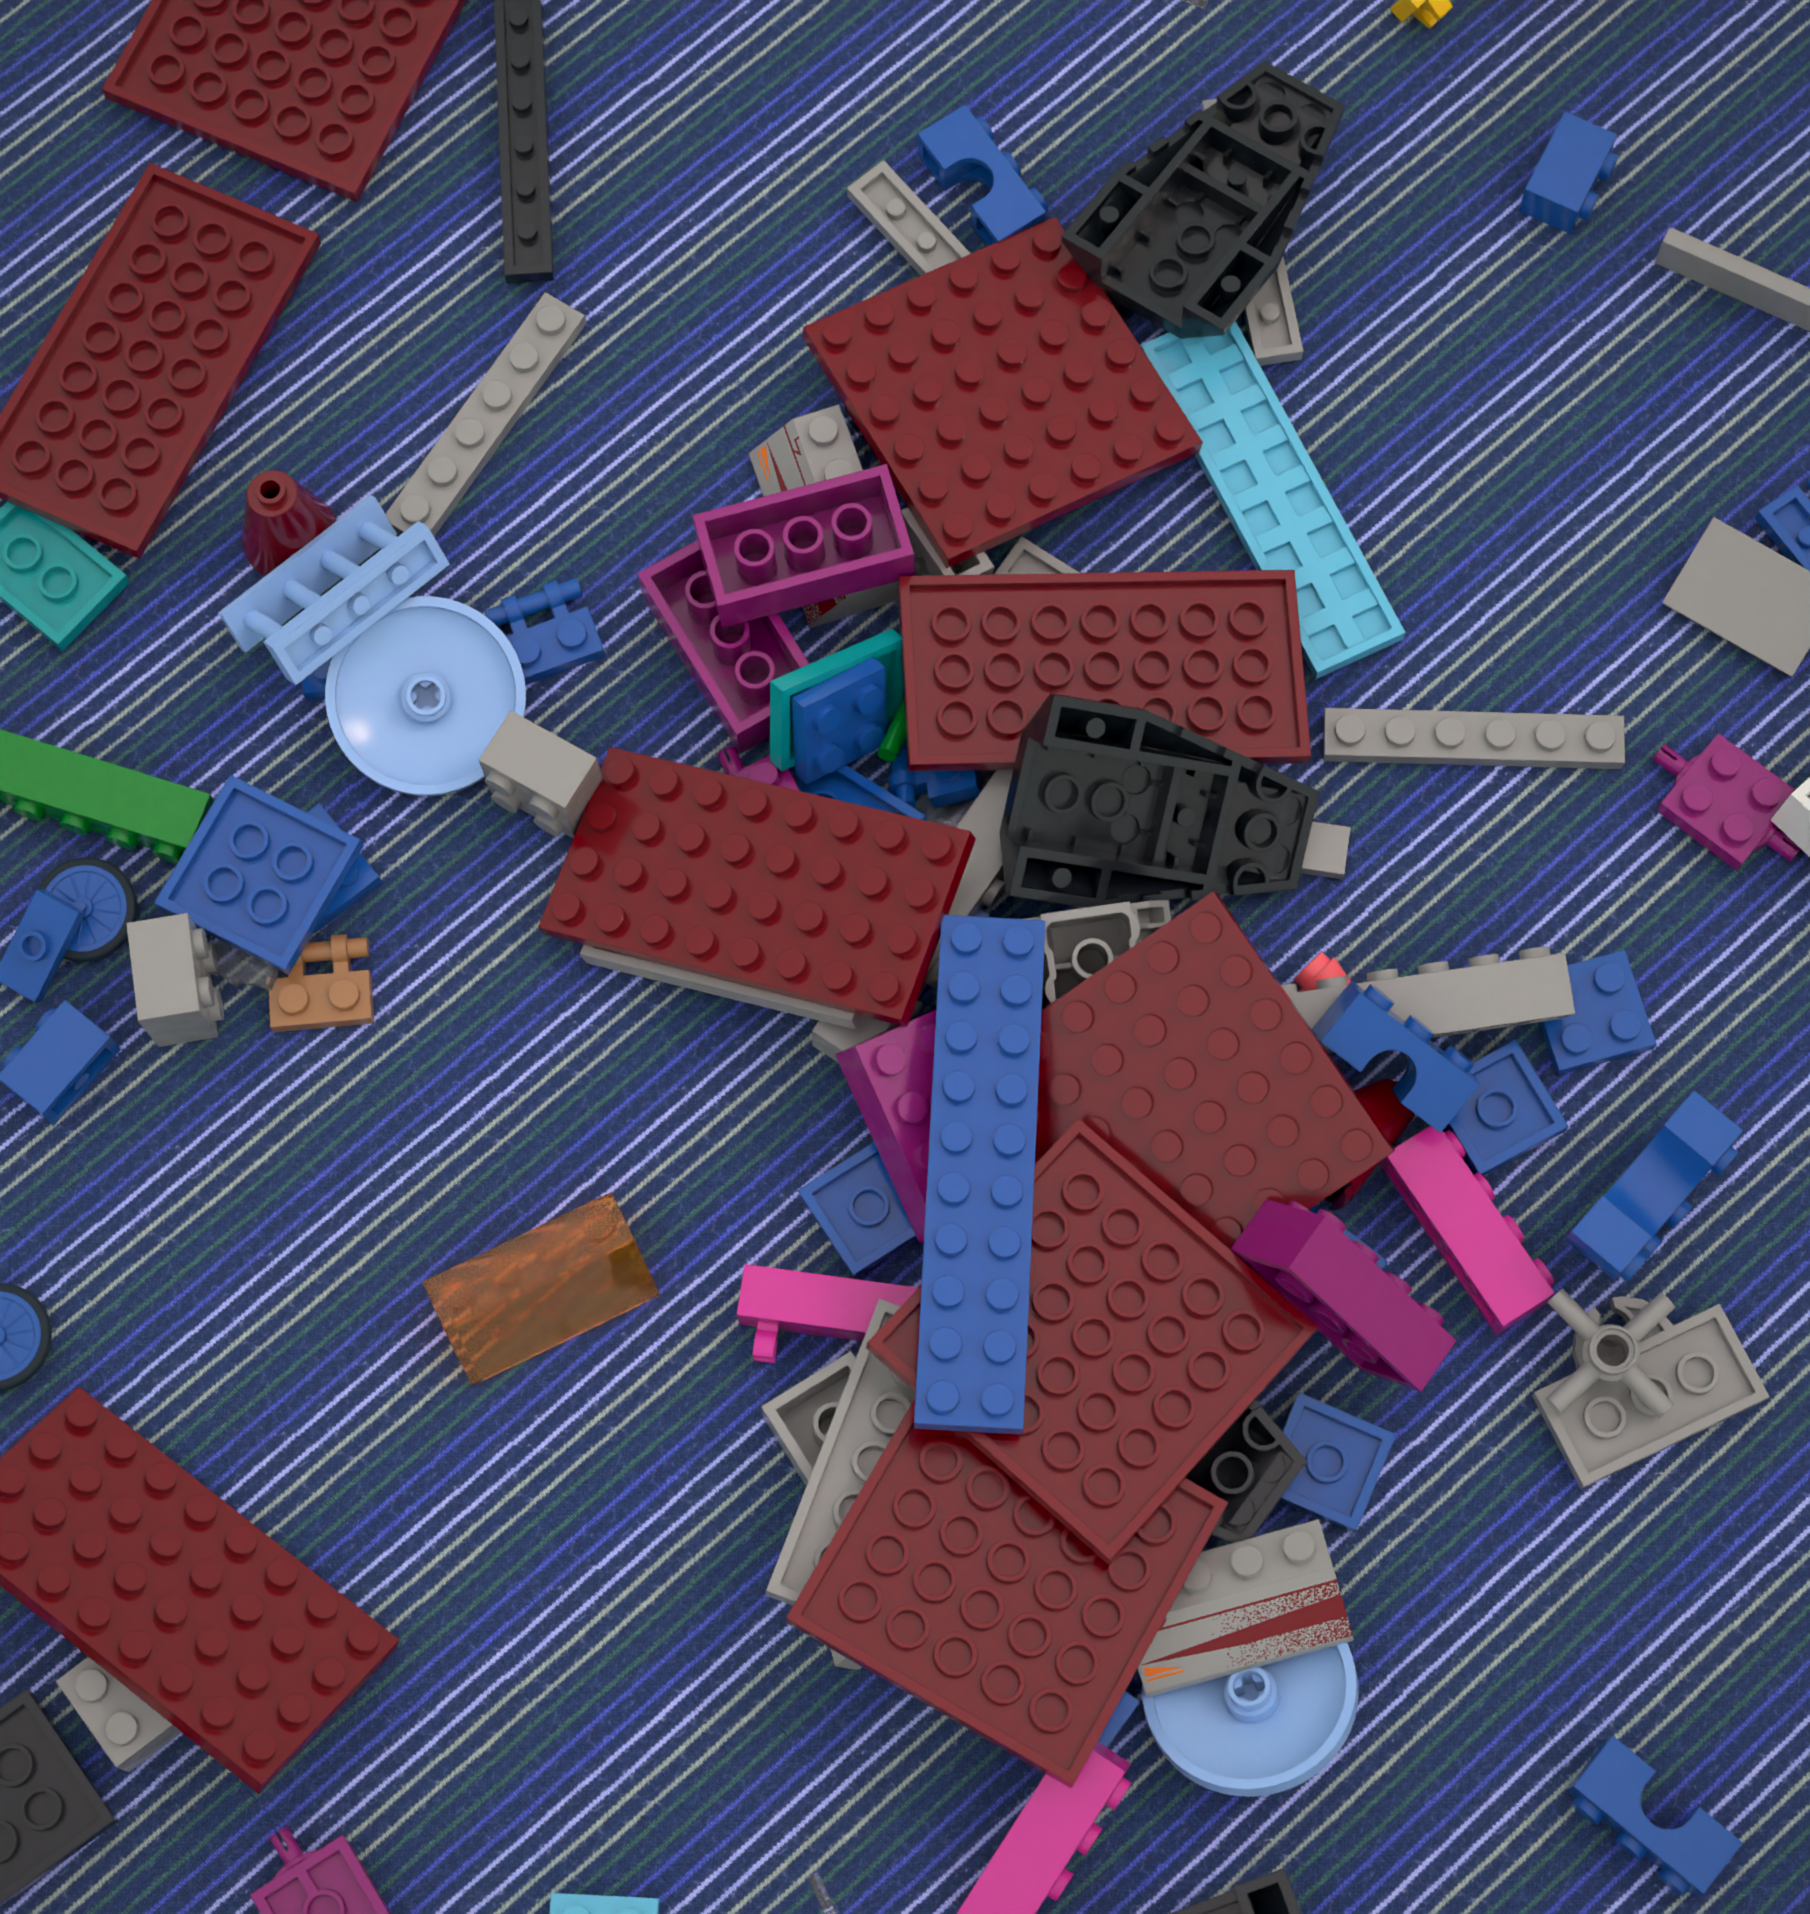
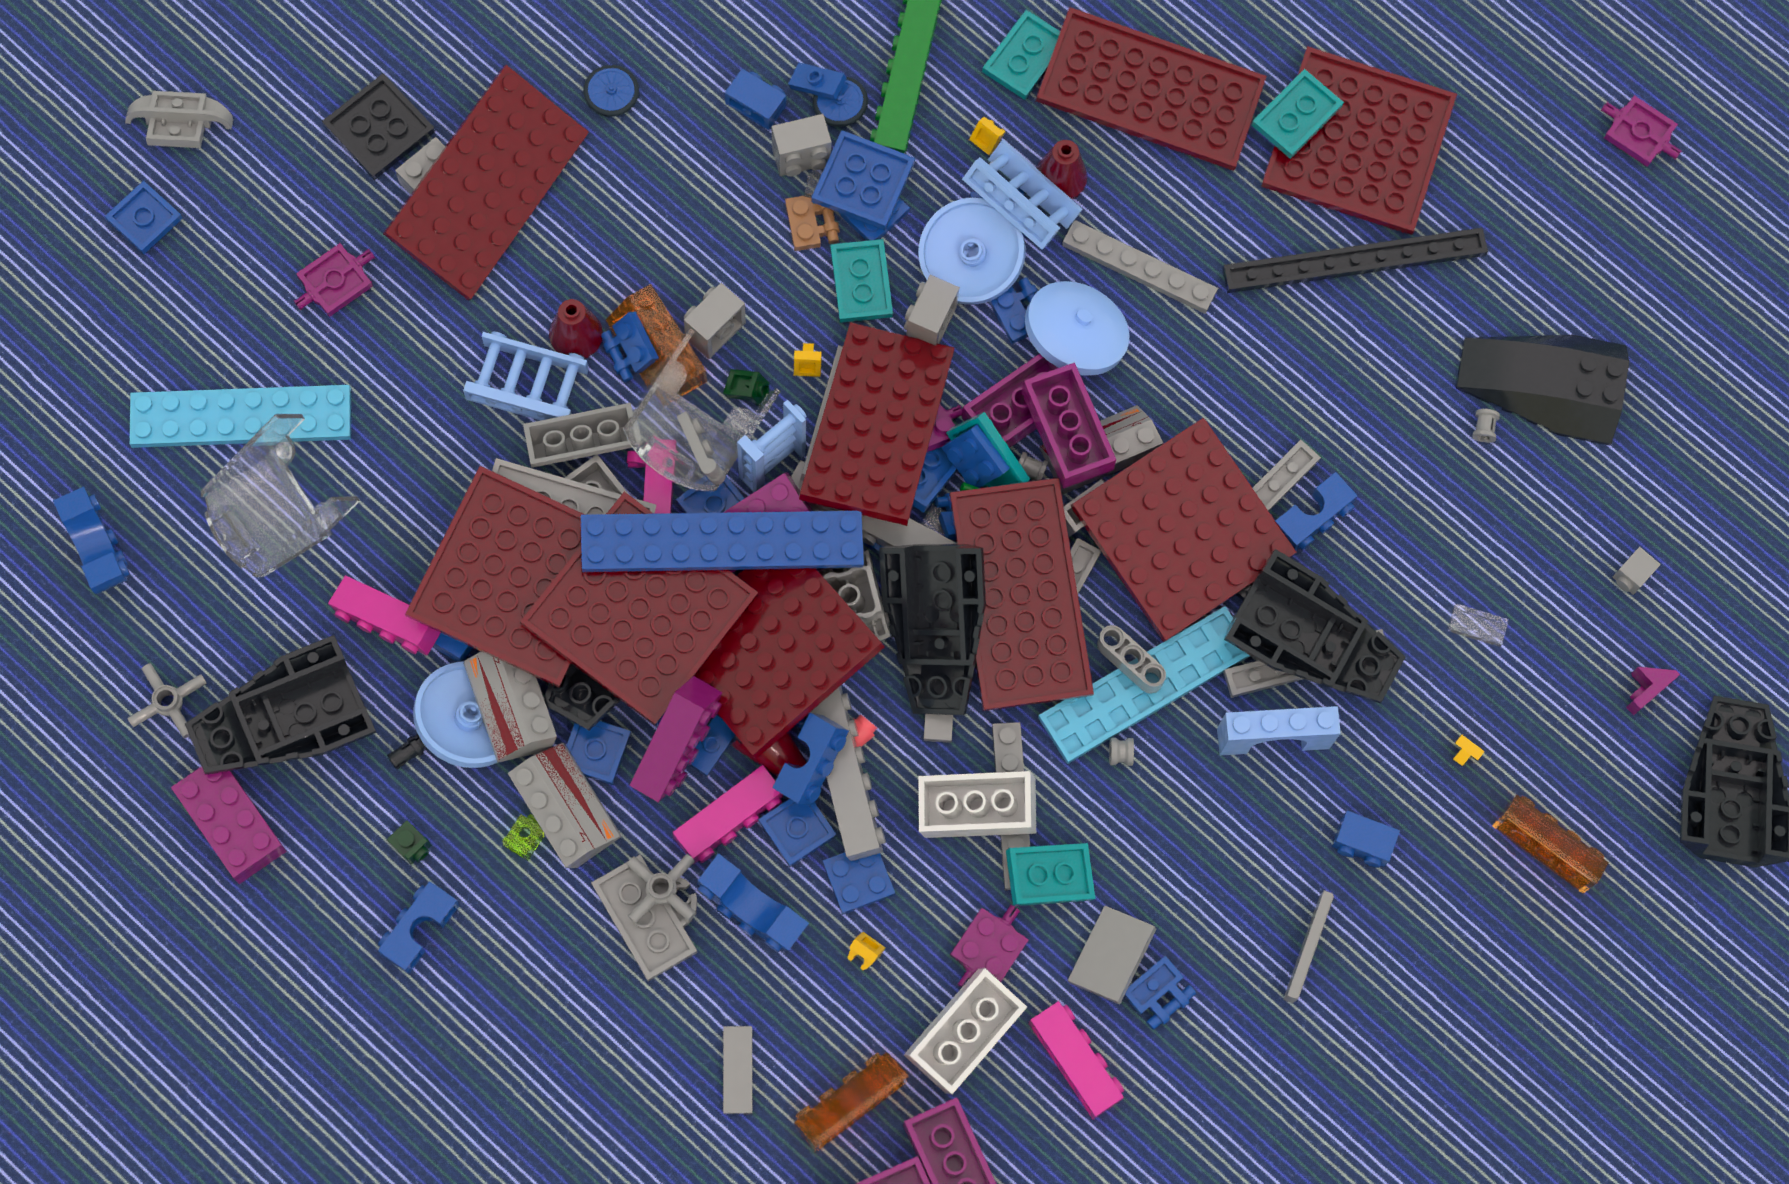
camera: 75 degrees right, 0 degrees up
none -> dark green bracket [386,820,432,865]
none -> black pin [387,734,428,770]
none -> light blue fence [463,332,589,420]
none -> clear neon green brick [502,813,545,861]
none -> light grey slope [508,743,622,868]
none -> light grey slope [523,403,640,468]
none -> dark red cone [549,299,603,359]
none -> blue plate [601,312,659,382]
none -> clear windscreen [623,329,781,491]
none -> light grey plate [677,411,726,485]
none -> light grey brick [684,283,746,359]
none -> dark green bracket [723,369,770,407]
none -> light blue fence [737,400,806,493]
none -> yellow tile [794,343,822,377]
none -> teal plate [830,239,893,323]
none -> yellow tile [848,932,885,970]
none -> white brick [919,771,1036,838]
none -> yellow tile [969,117,1005,155]
none -> teal plate [1006,843,1096,906]
none -> light grey bush [1019,452,1049,481]
none -> light blue dish [1025,281,1129,376]
none -> light grey beam [1097,625,1166,694]
none -> light grey wheel [1109,738,1134,766]
none -> light blue arch [1217,706,1341,755]
none -> teal plate [1251,69,1344,159]

